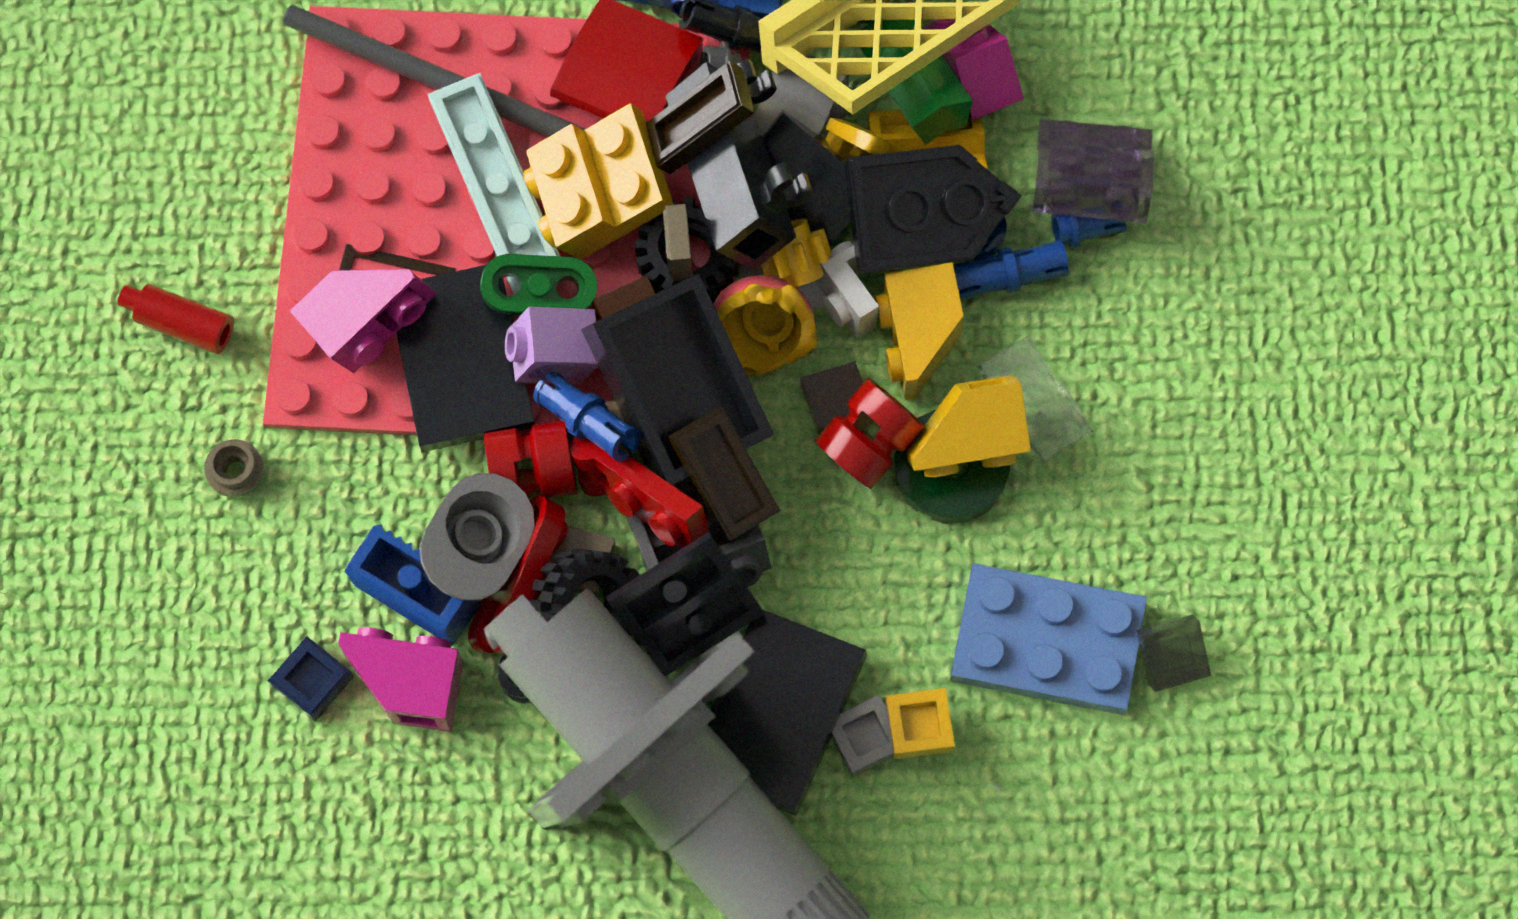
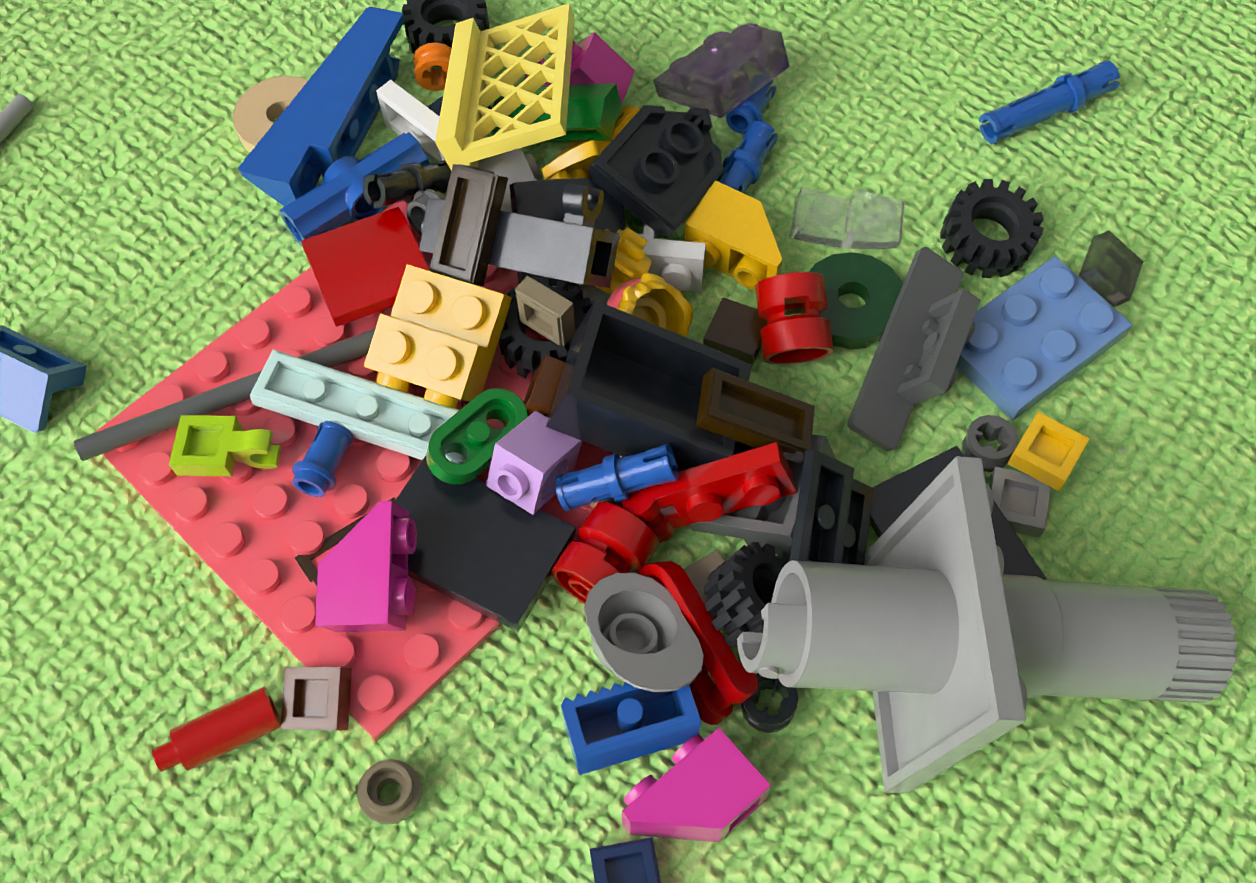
camera: 50 degrees left, 10 degrees down
yellow slope [906,375,1031,477] -> none
none -> lime plate [169,415,281,477]
none -> tile [281,667,352,730]
none -> blue pin [292,421,353,497]
none -> dark grey bracket [847,247,981,451]
none -> black tyre [940,179,1044,278]
none -> dark grey bush [962,415,1018,472]
none -> blue pin [979,60,1120,144]

